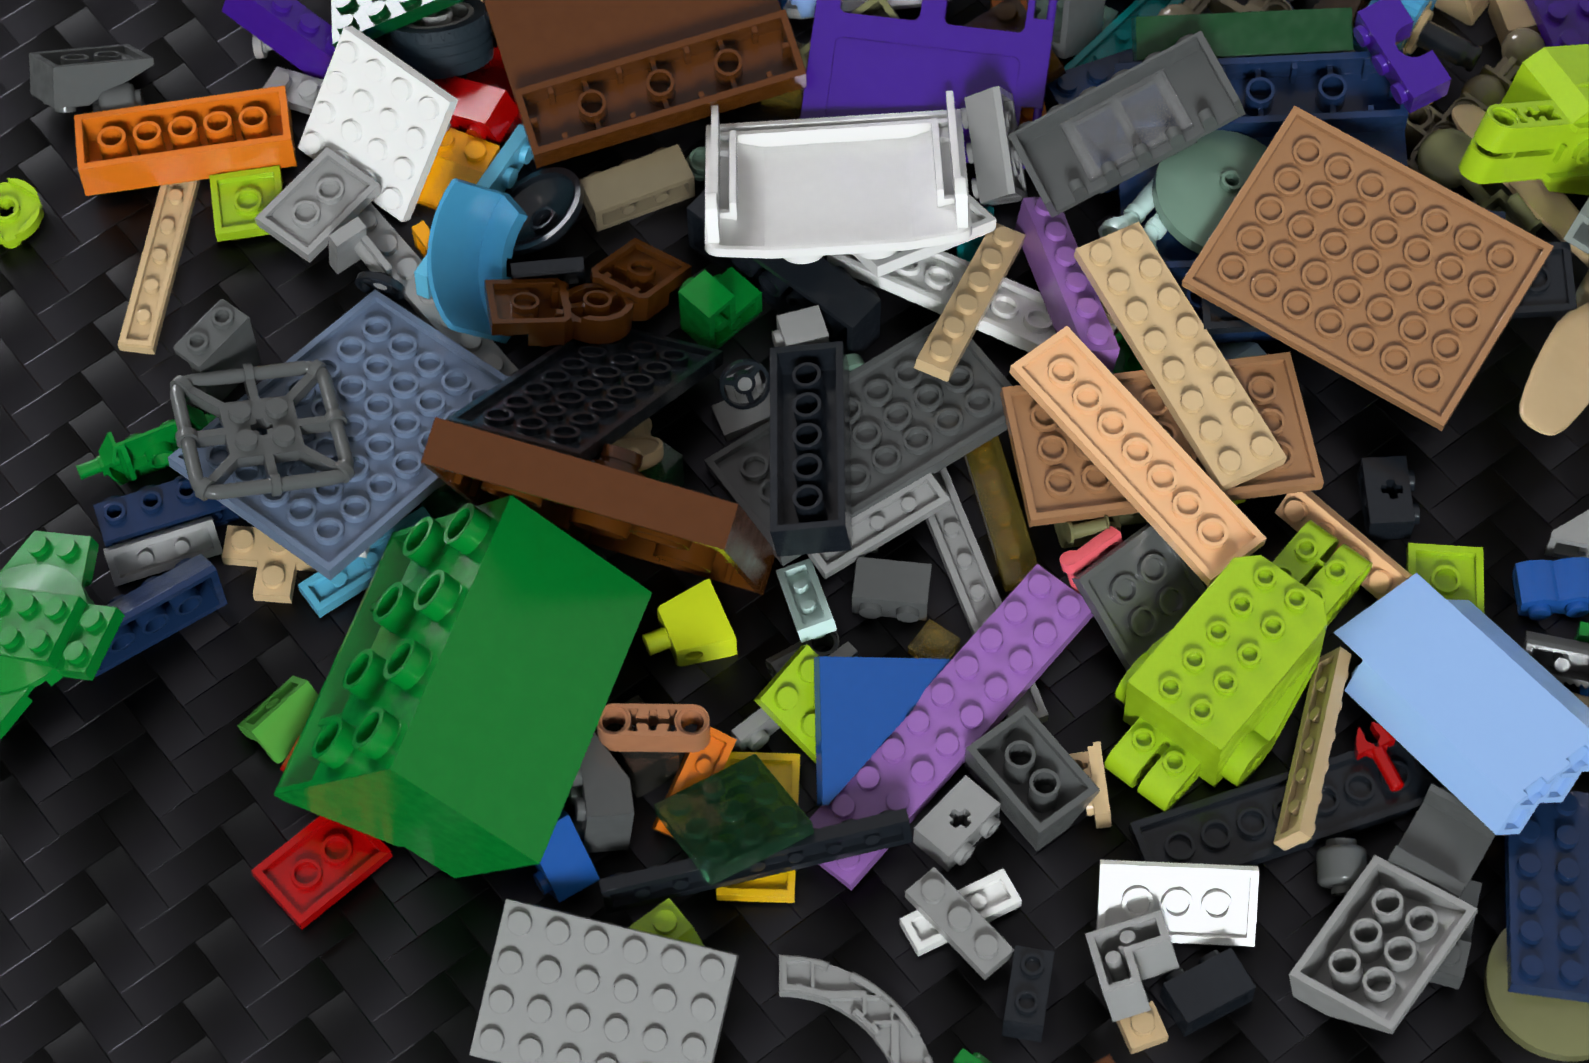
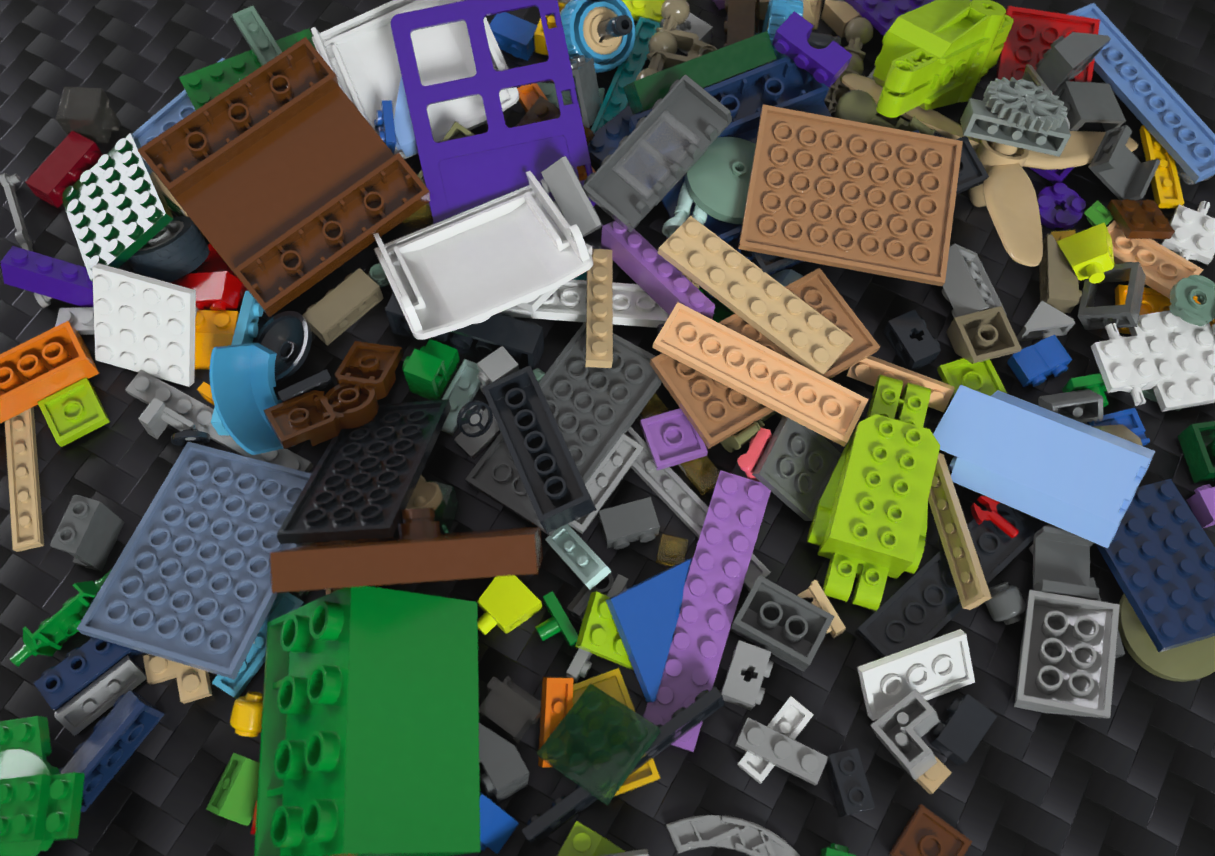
camera: 25 degrees left, 5 degrees up
dark grey plate [170,359,355,501] -> none
light grey plate [255,147,381,263] -> none
nougat beam [597,703,711,752] -> none
none -> yellow head [230,691,263,737]
none -> light aqua tile [441,359,482,435]
none -> green tile [535,591,578,650]
none -> medium lavender plate [640,408,708,471]
none -> light grey slope [942,244,1007,318]
none -> dark tan slope [946,306,1022,364]

